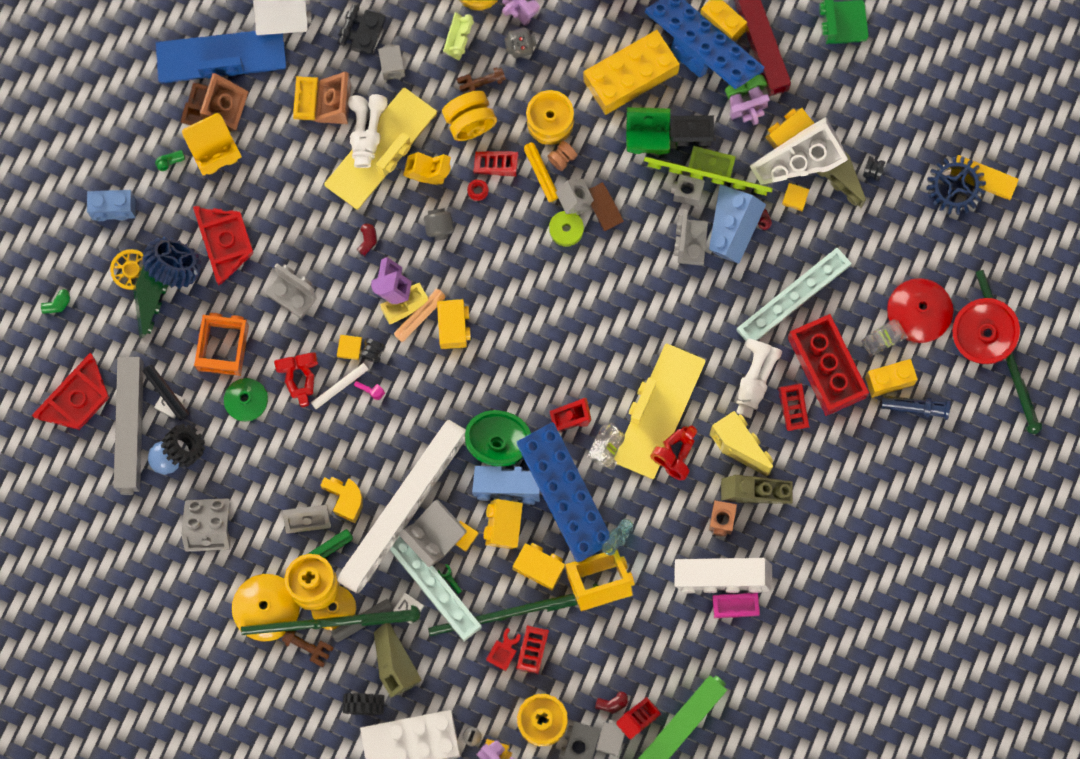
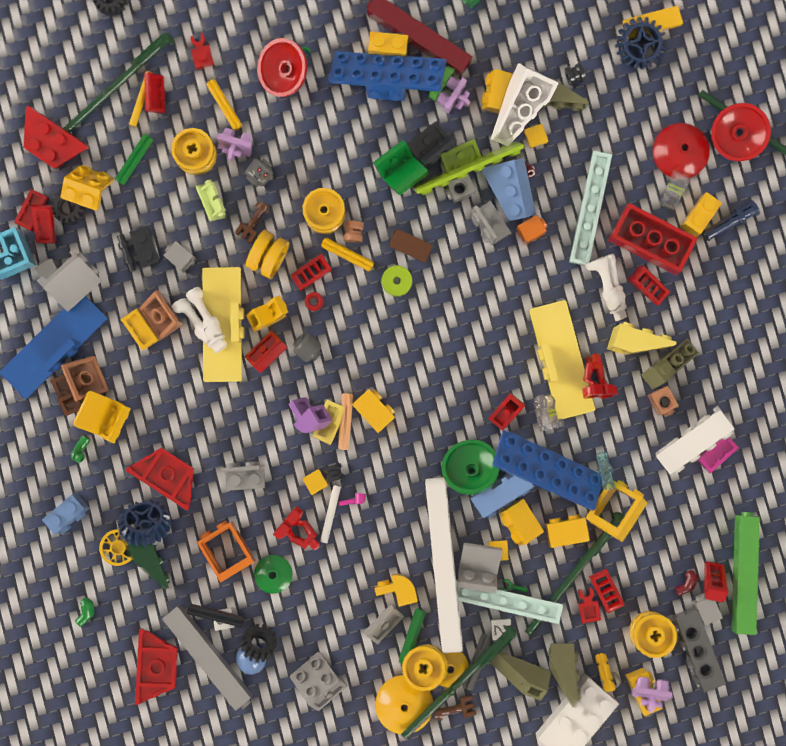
camera: 40 degrees left, 10 degrees up
black tyre [343,693,385,715] -> none
dark red arm [356,223,377,257] -> none
light grey brick [556,179,594,215] -> none
yellow brick [583,30,679,115] -> none
none -> red slope [244,331,287,373]
none -> orange brick [516,215,547,245]
none -> olive slope [548,643,581,708]
none -> yellow axle [595,653,615,692]

